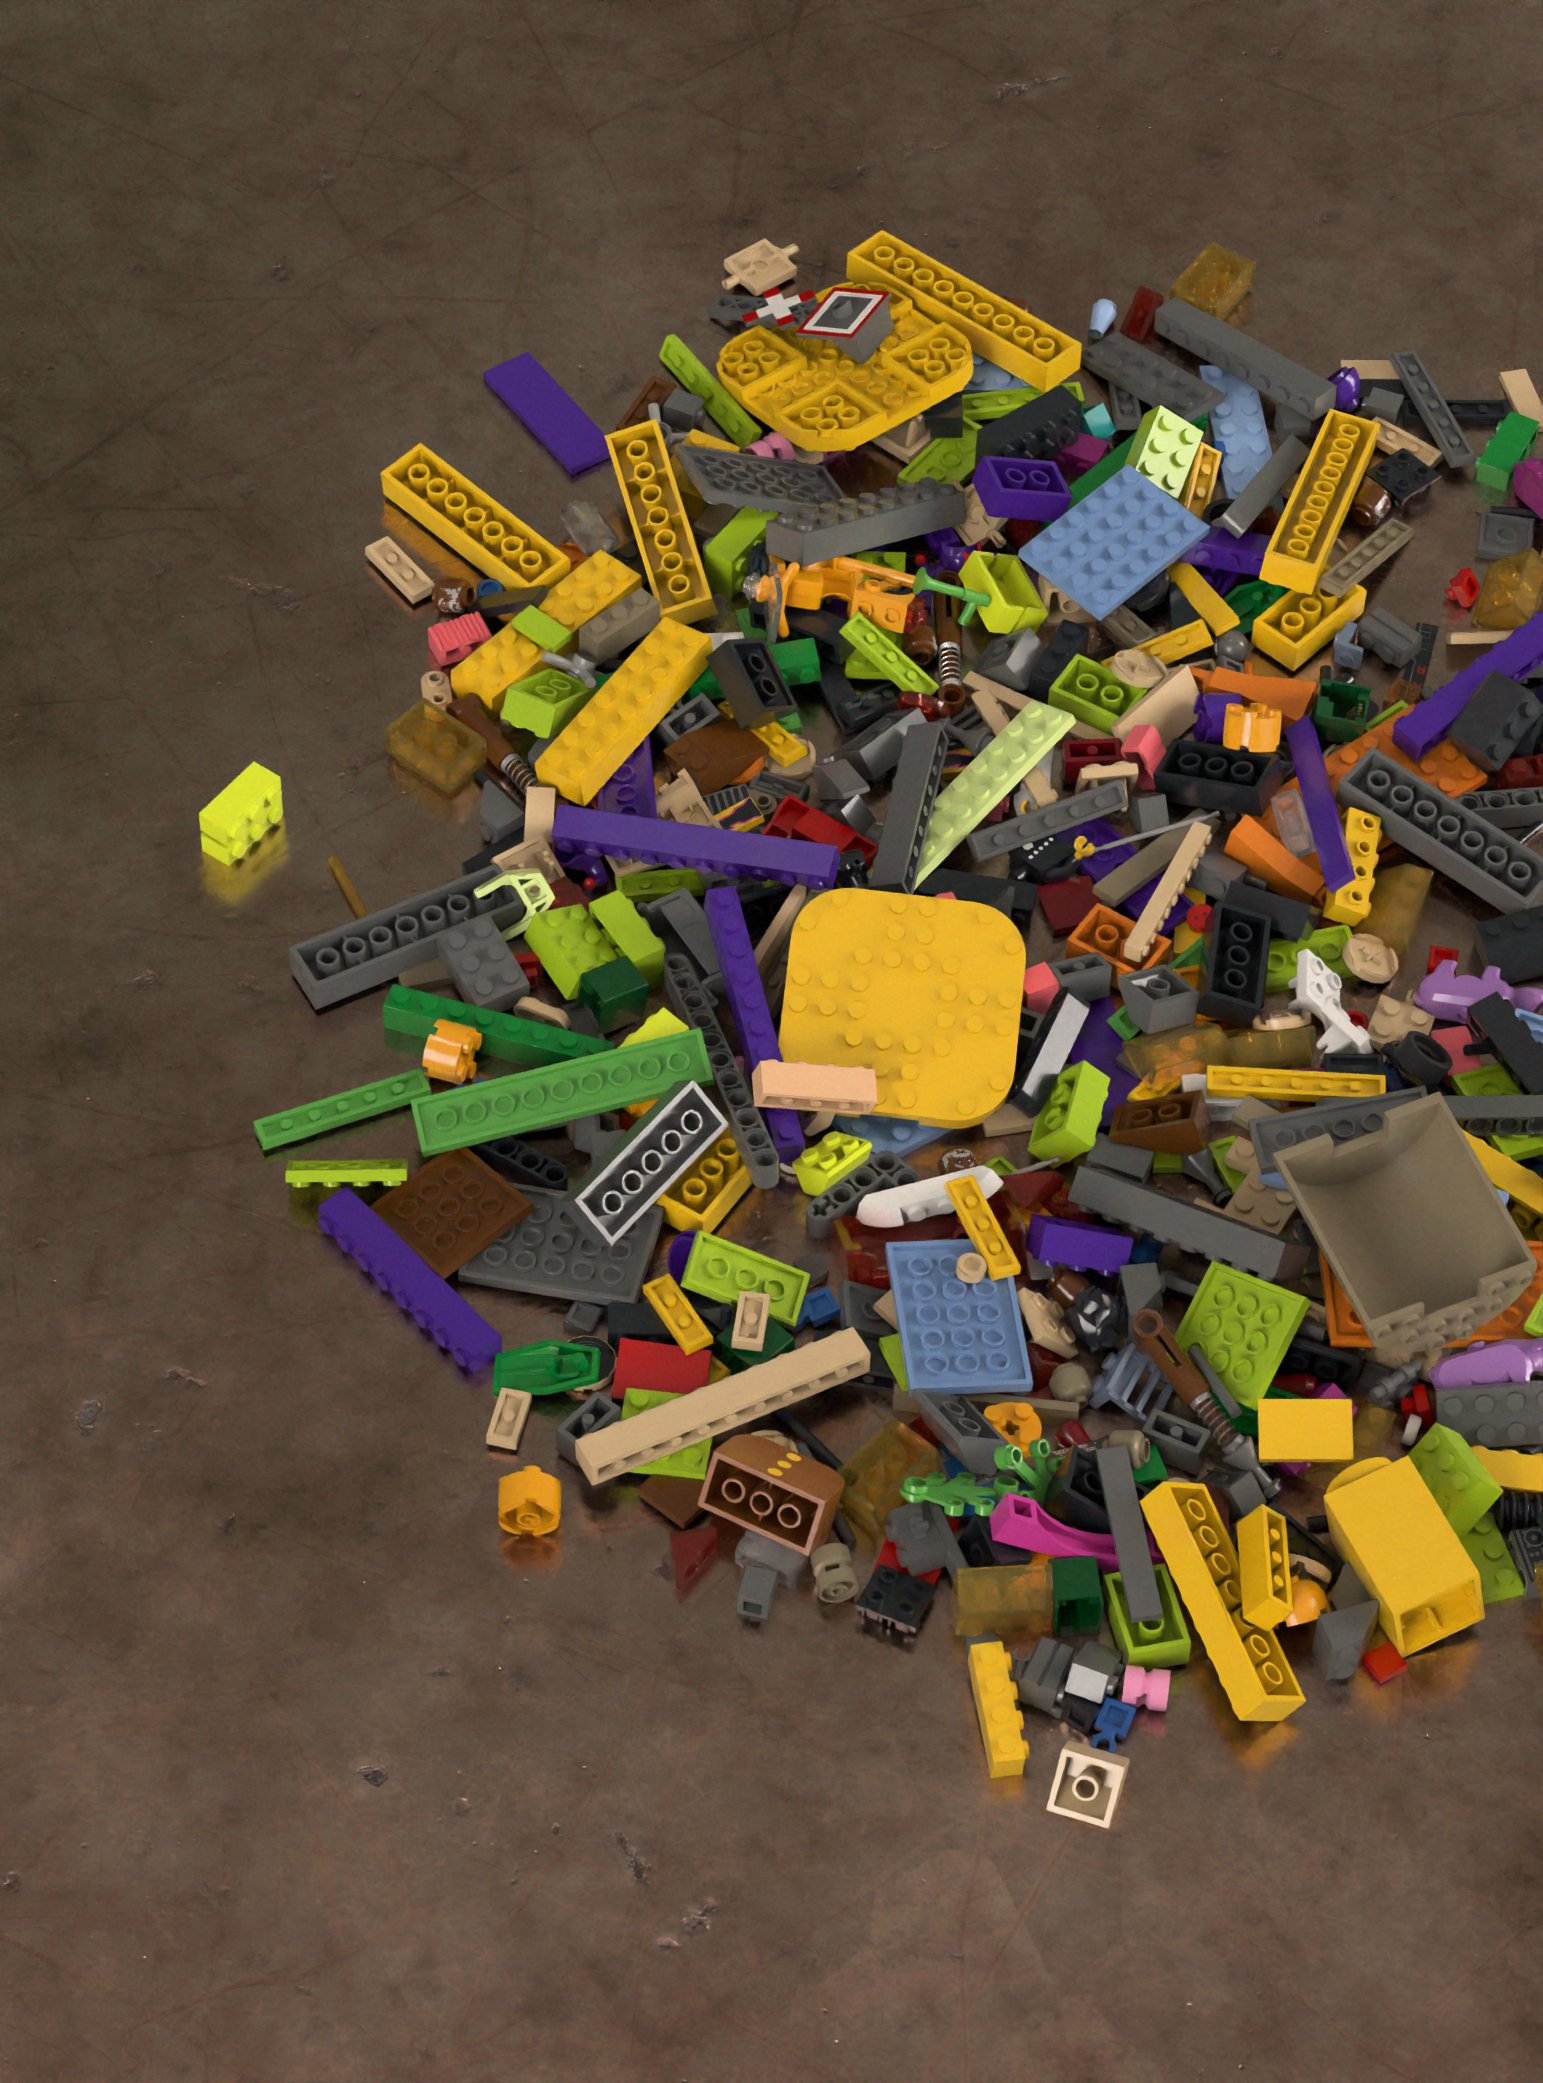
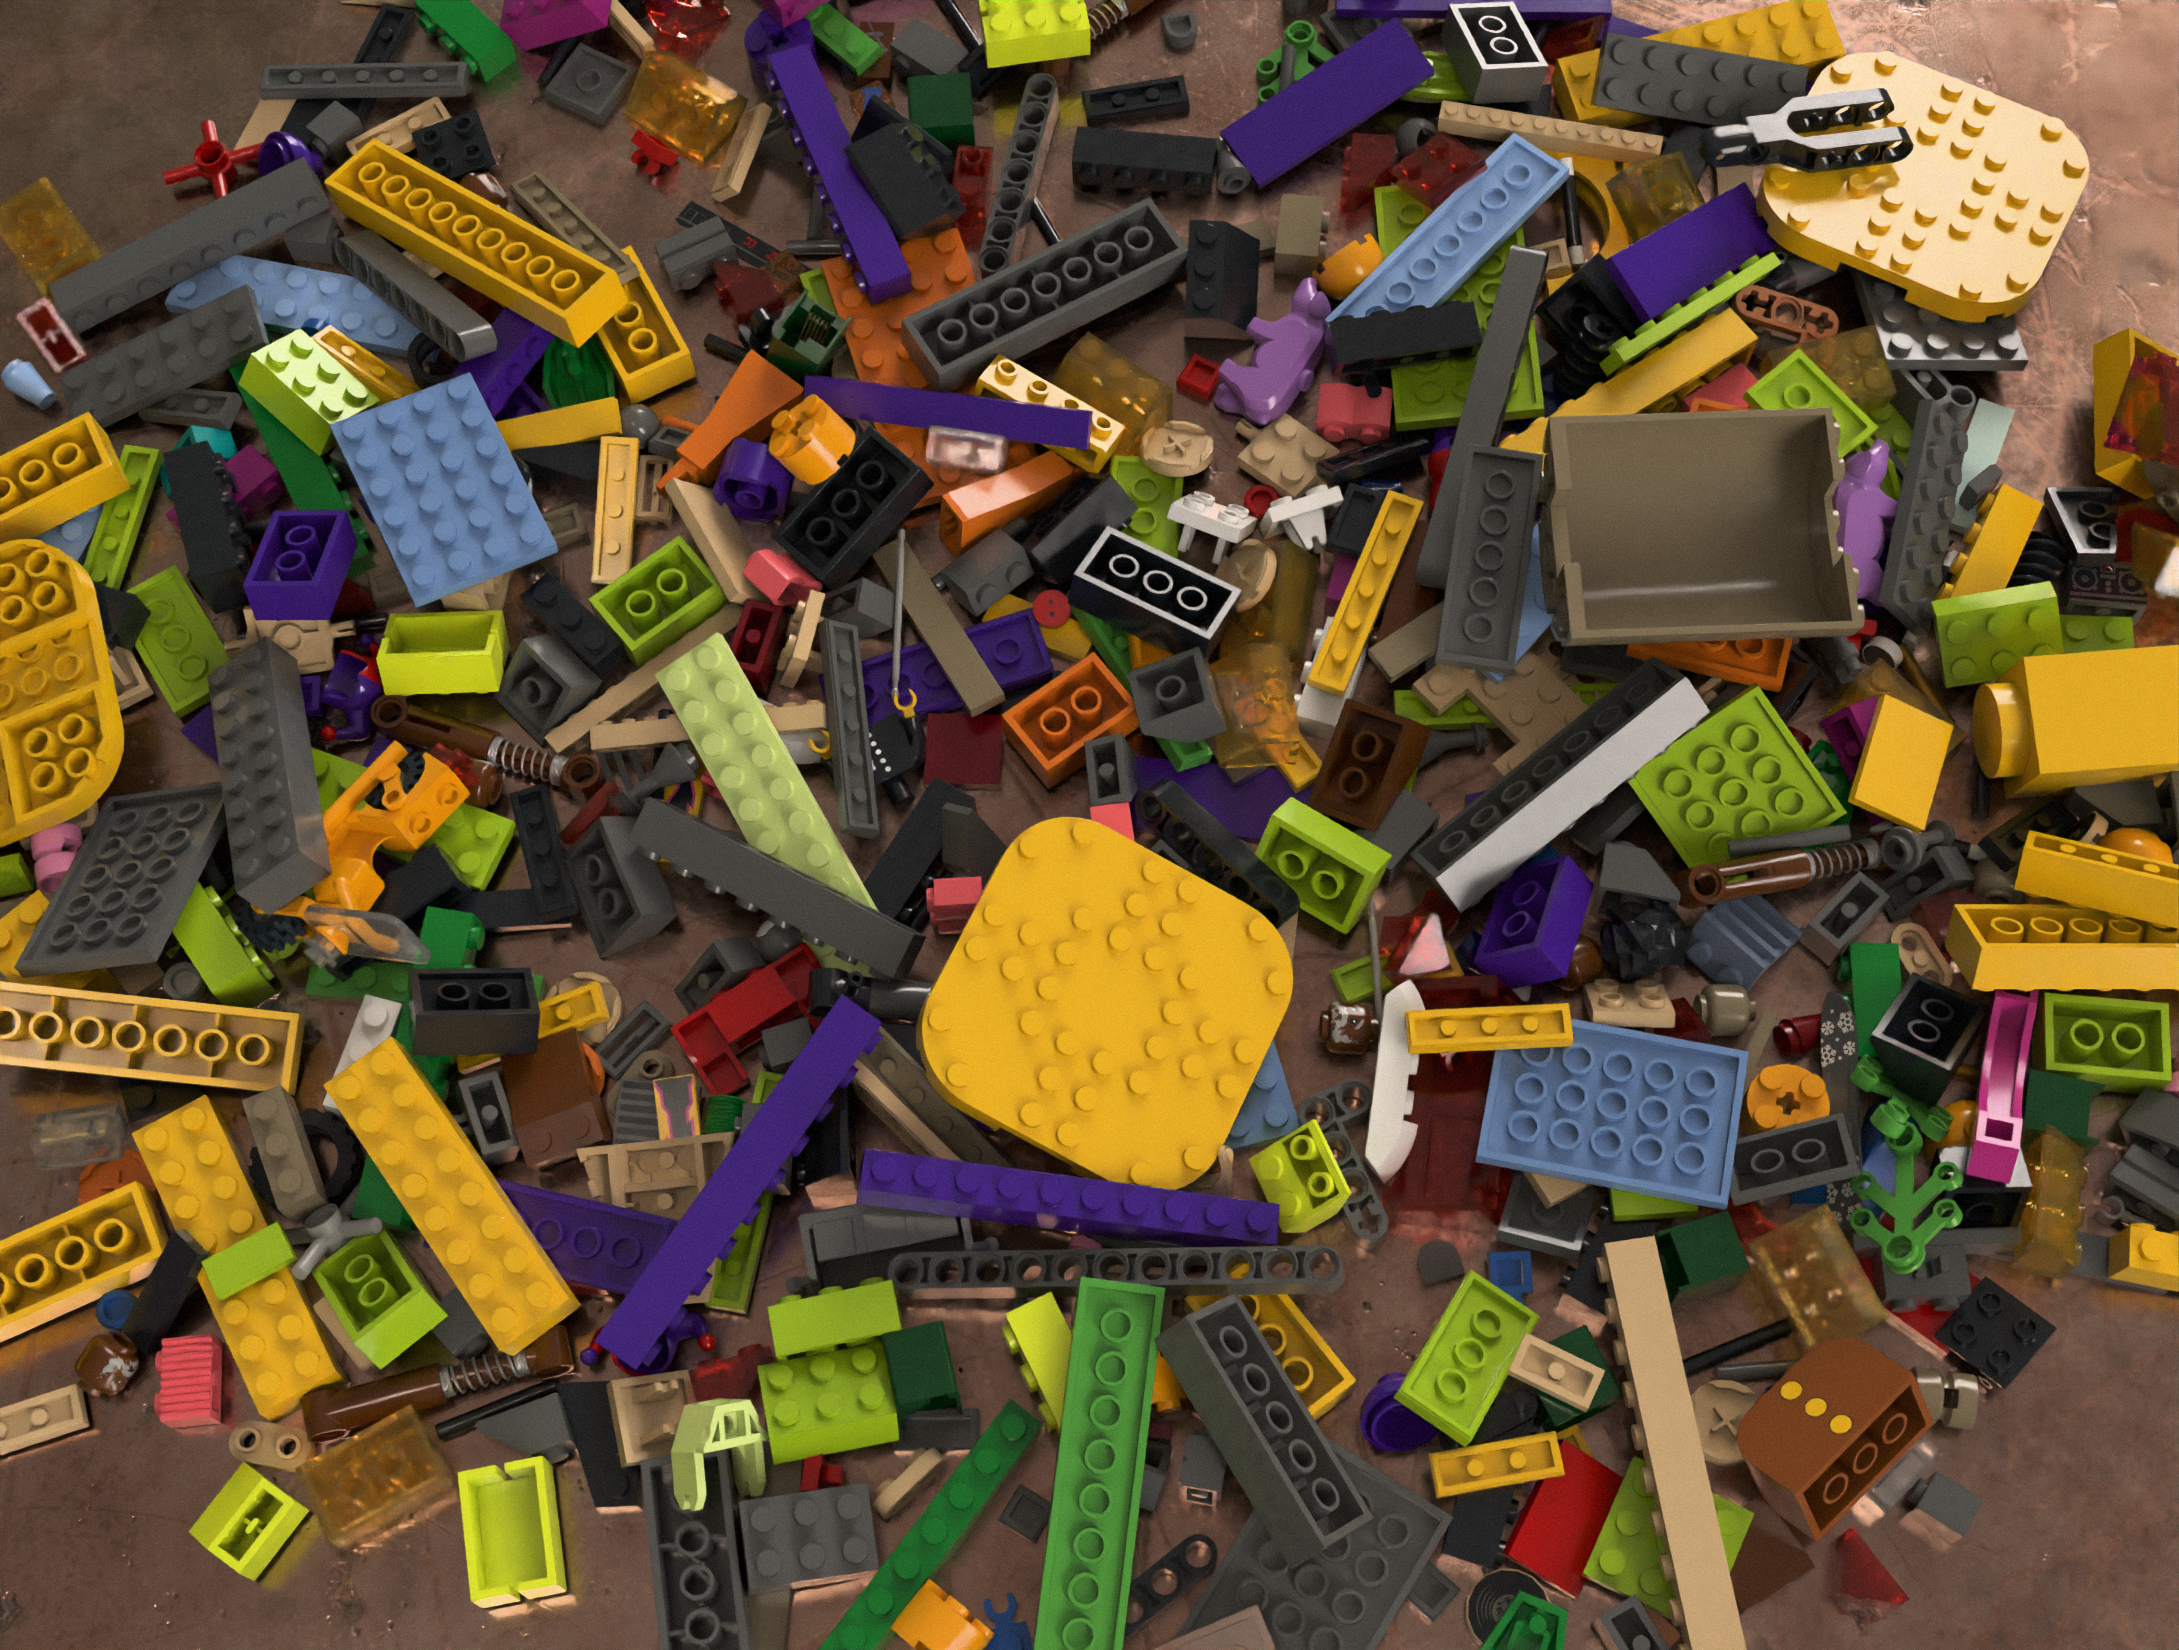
camera: 65 degrees left, 15 degrees up
tan tile [524,787,555,845] -> none
light nougat brick [752,1059,878,1115] -> none
dark grey slope [811,755,870,799] -> none
lime tile [839,611,940,707] -> none
bright green piece [913,567,990,627] -> none
tan tile [955,1253,987,1283] -> none
dark grey tile [1095,1446,1163,1623] -> none
dark tan head [1102,1429,1150,1470] -> none
tan tile [1110,650,1167,688] -> none
tan piece [1123,821,1212,962] -> none
sand blue bracket [1333,621,1364,670] -> none
black tyre [1394,1031,1453,1085] -> none
none -> red bar [163,120,263,200]
none -> neon yellow slope [188,1461,309,1581]
none -> neon yellow piece [457,1456,567,1609]
none -> clear red slope [711,260,785,325]
none -> dark green piece [1654,1210,1751,1307]

